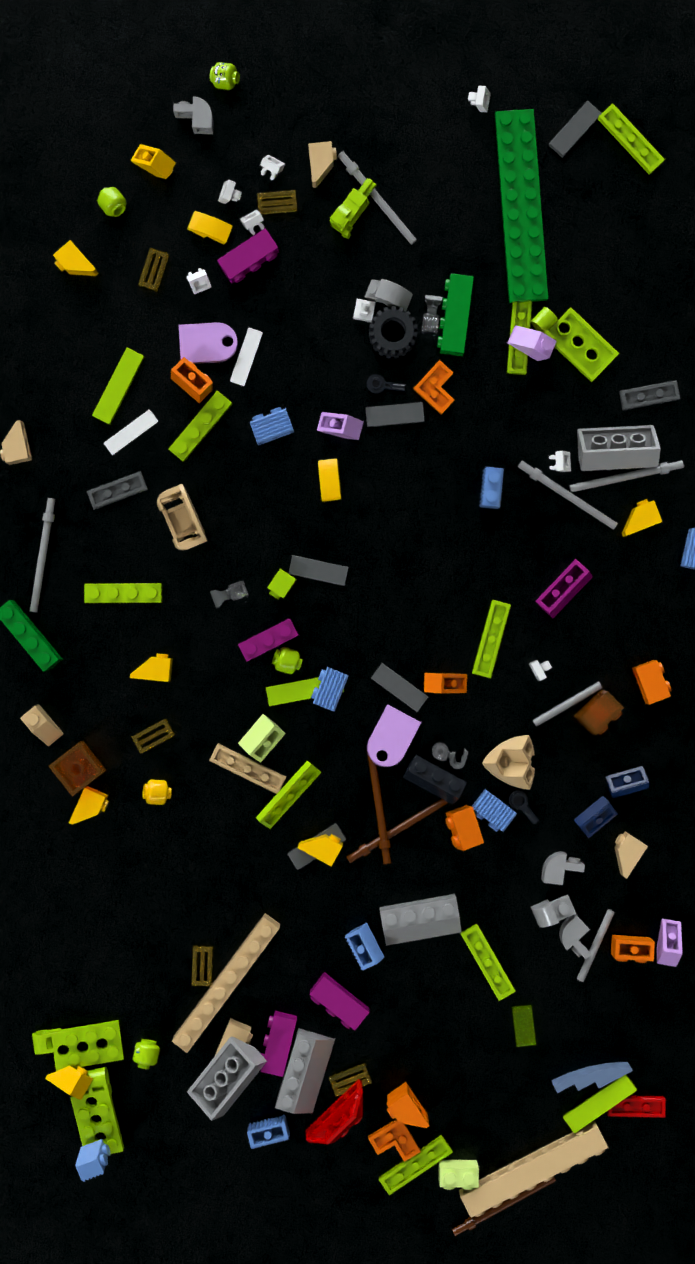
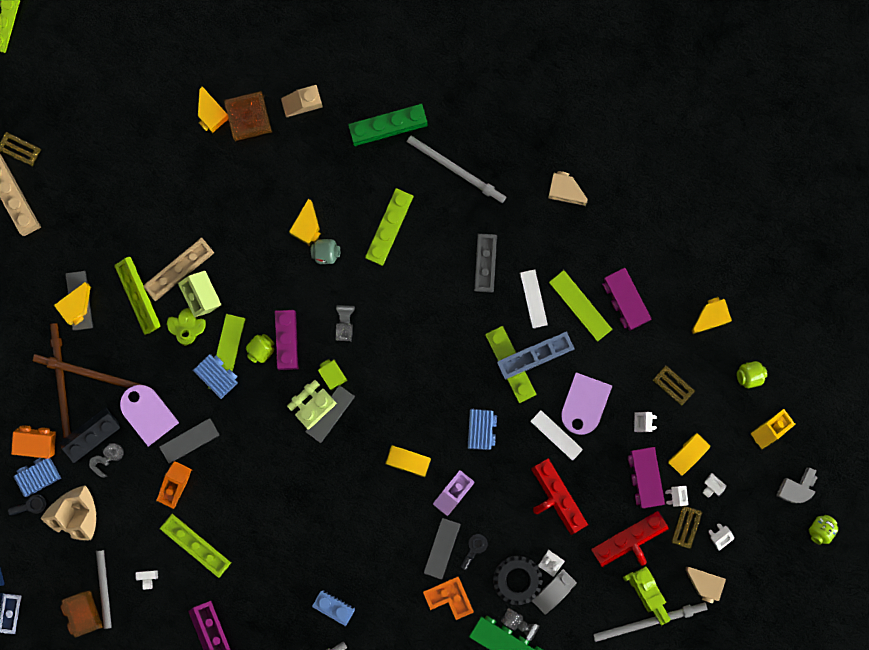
camera: 115 degrees right, 5 degrees down
clear yellow tile [132,719,175,754] -> none
yellow head [142,779,172,805] -> none
tan piece [157,484,207,550] -> none
orange brick [171,357,213,403] -> none
none -> lime plate [167,308,206,345]
none -> yellowish green plate [287,380,337,429]
none -> sand green head [311,239,340,264]
none -> sand blue slope [497,331,574,379]
none -> red plate [531,458,588,535]
none -> red plate [591,511,669,567]
none -> magenta brick [602,268,651,331]

